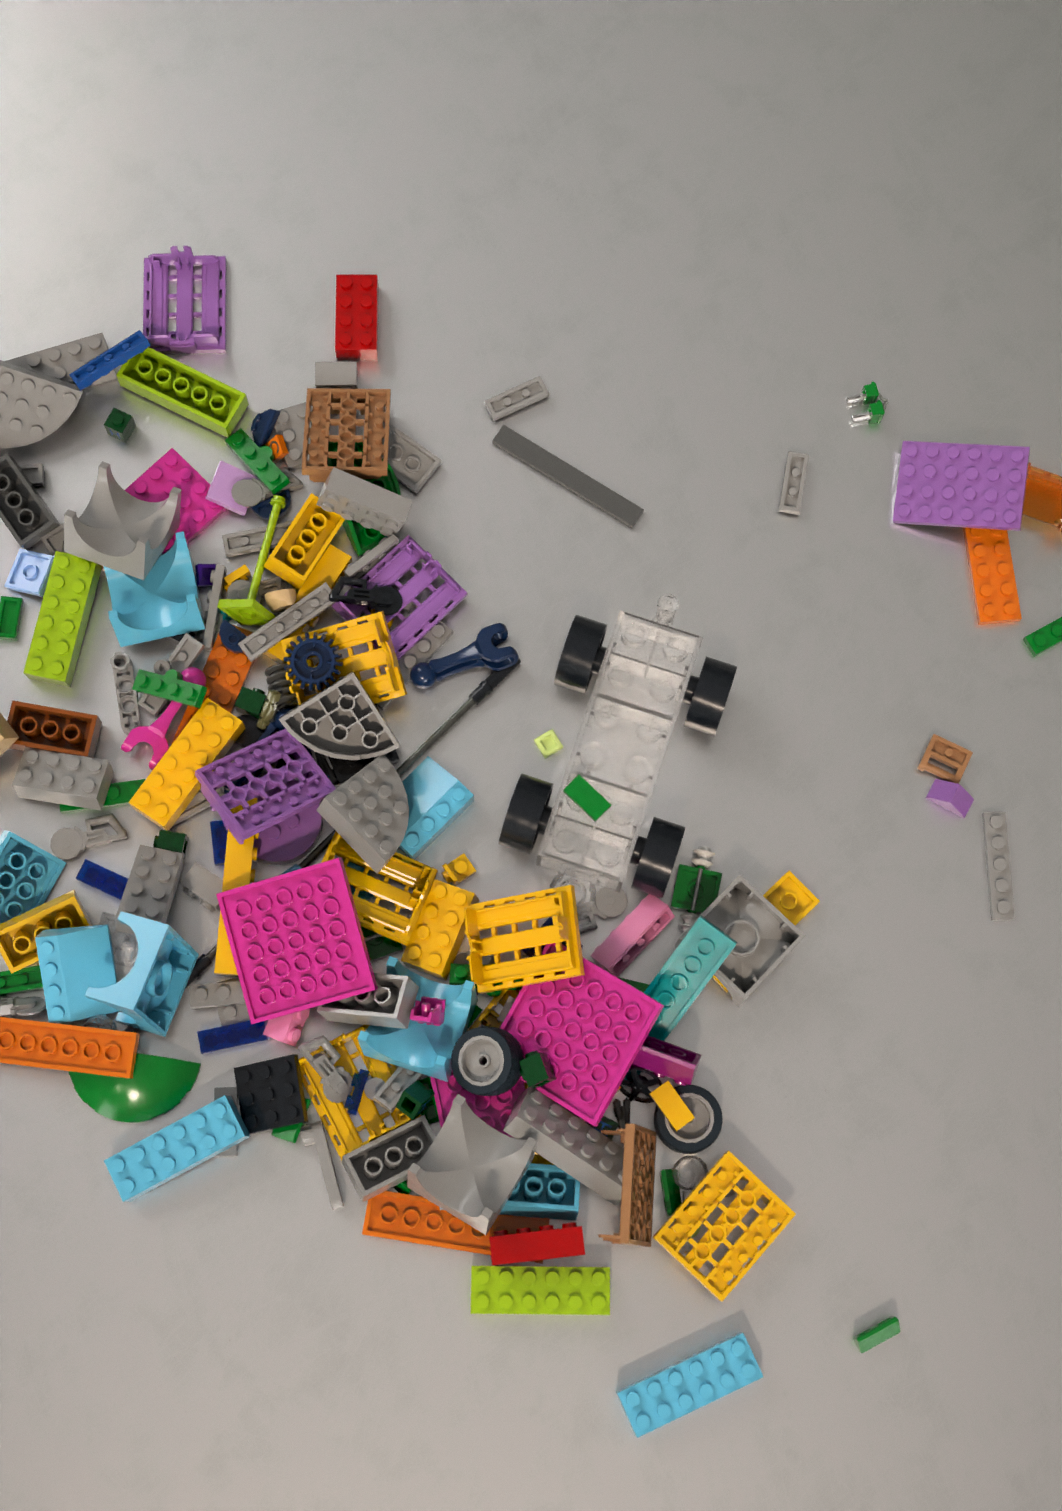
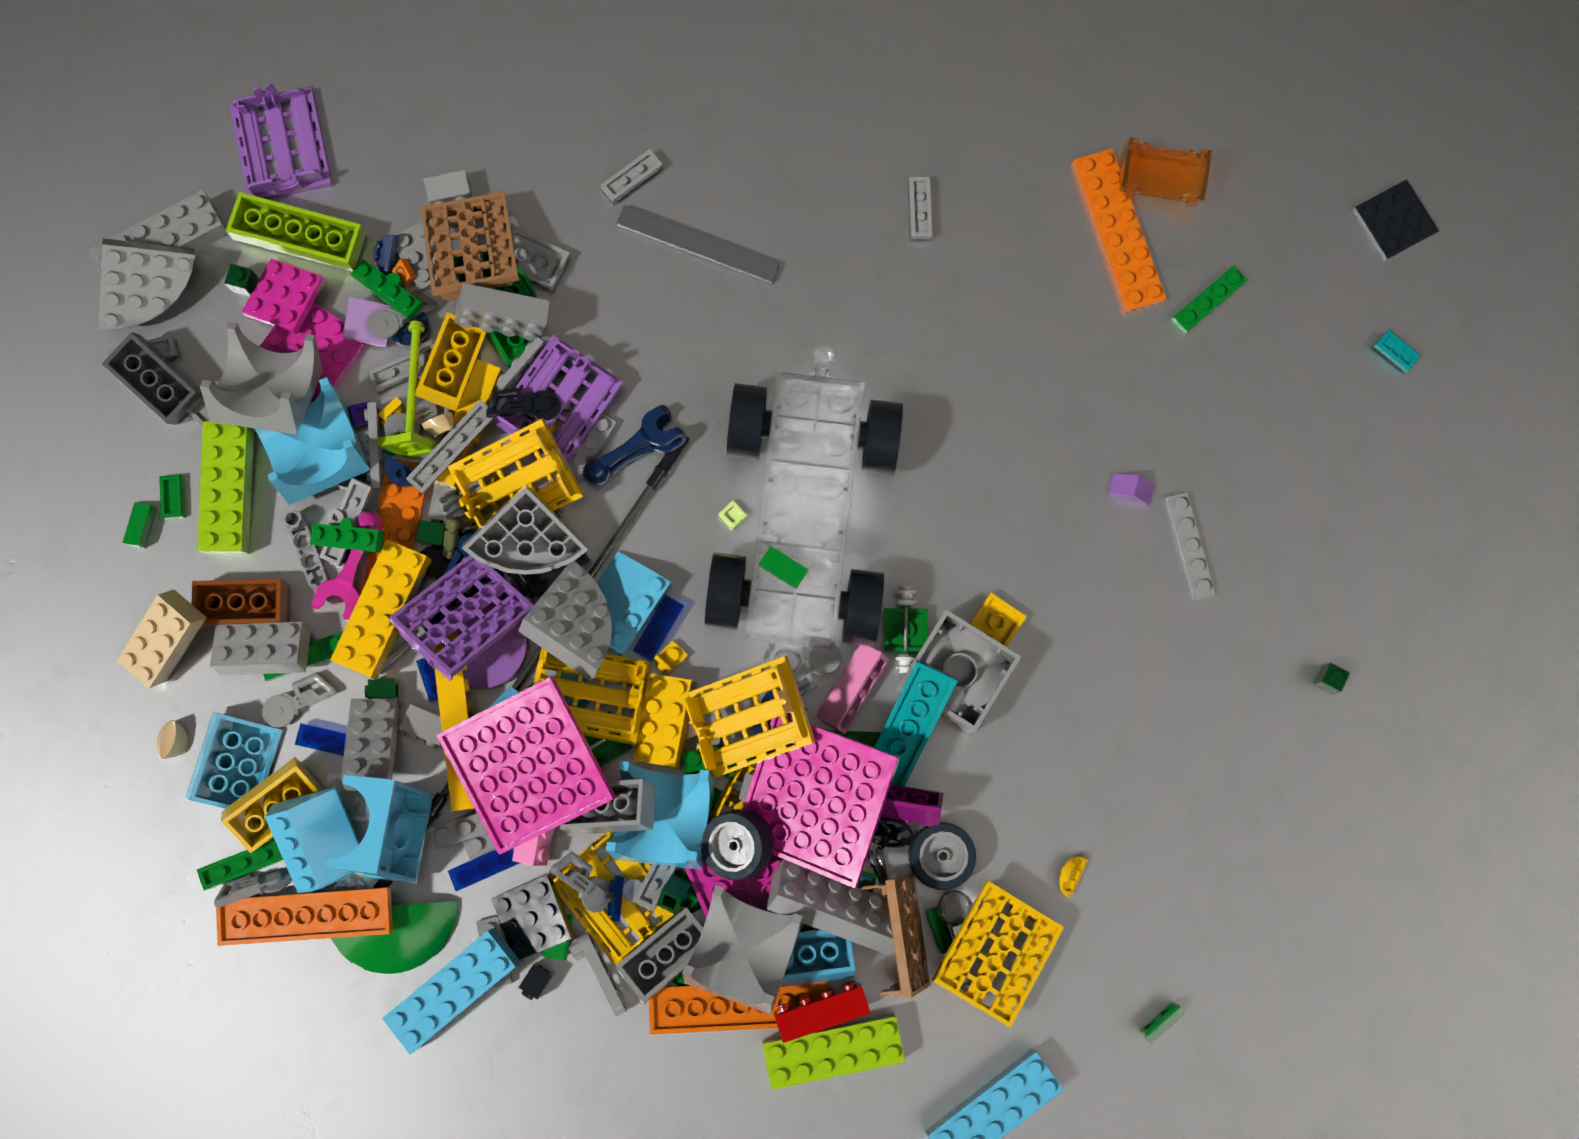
camera: 15 degrees left, 5 degrees up
light blue tile [4,548,54,597] -> none
blue plate [69,330,151,390] -> none
dark blue gear [284,632,343,691] -> none
red brick [335,274,379,361] -> none
dark pink hand [410,996,446,1026] -> none
dark green brick [519,1051,556,1088] -> none
yellow tile [649,1081,695,1131] -> none
green piece [846,382,889,424] -> none
medium lavender plate [893,441,1030,531] -> none
medium nougat plate [917,734,973,784] -> none
none -> dark pink plate [242,258,326,334]
none -> black brick [518,962,555,1000]
none -> clear blue plate [633,595,685,662]
none -> yellow plate [1059,854,1089,898]

